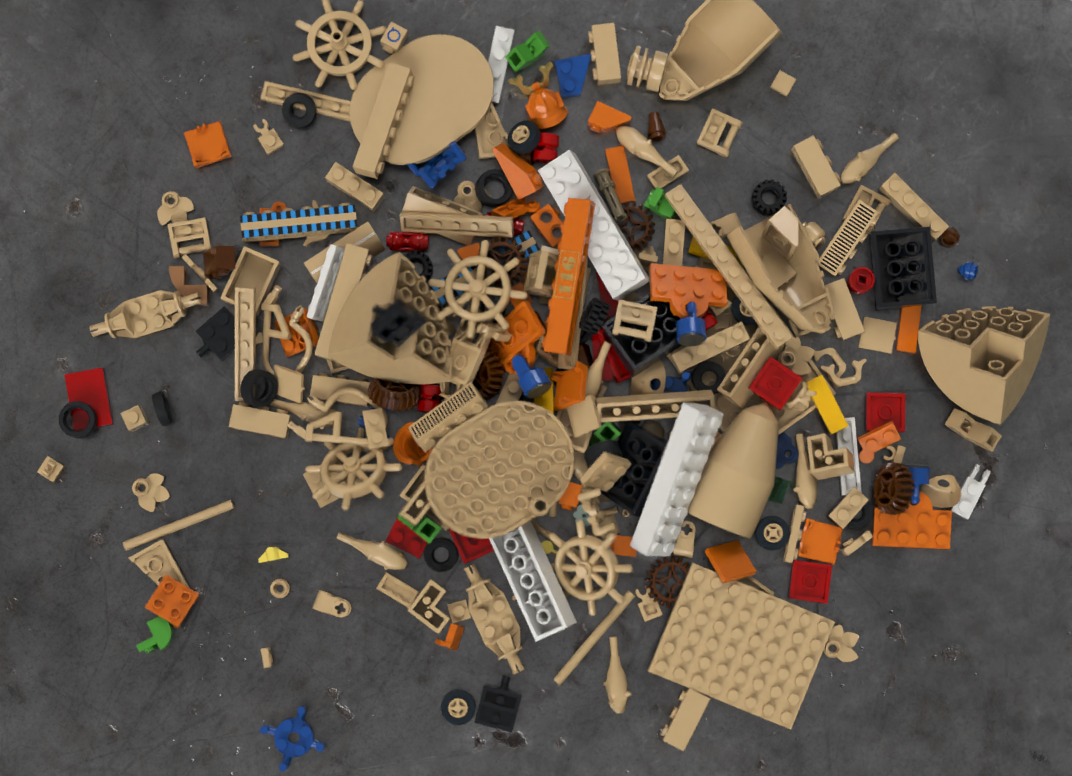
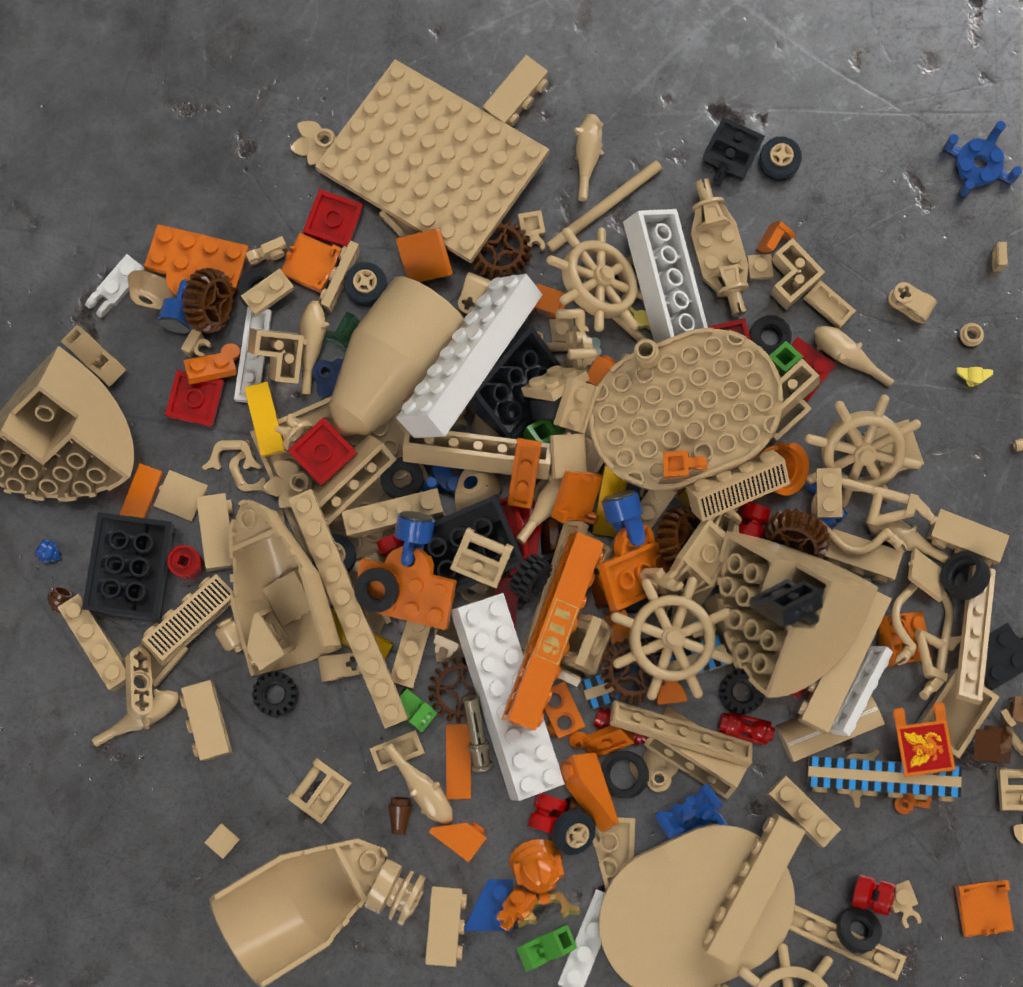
camera: 170 degrees left, 5 degrees down
none -> tan beam [125,647,153,719]
none -> black tyre [354,568,399,612]
none -> orange plate [496,887,538,931]
none -> orange tile [507,438,542,509]
none -> tan plate [553,377,599,434]
none -> orange plate [663,450,708,479]
none -> red wheel [853,874,896,917]
none -> flag [893,702,956,777]

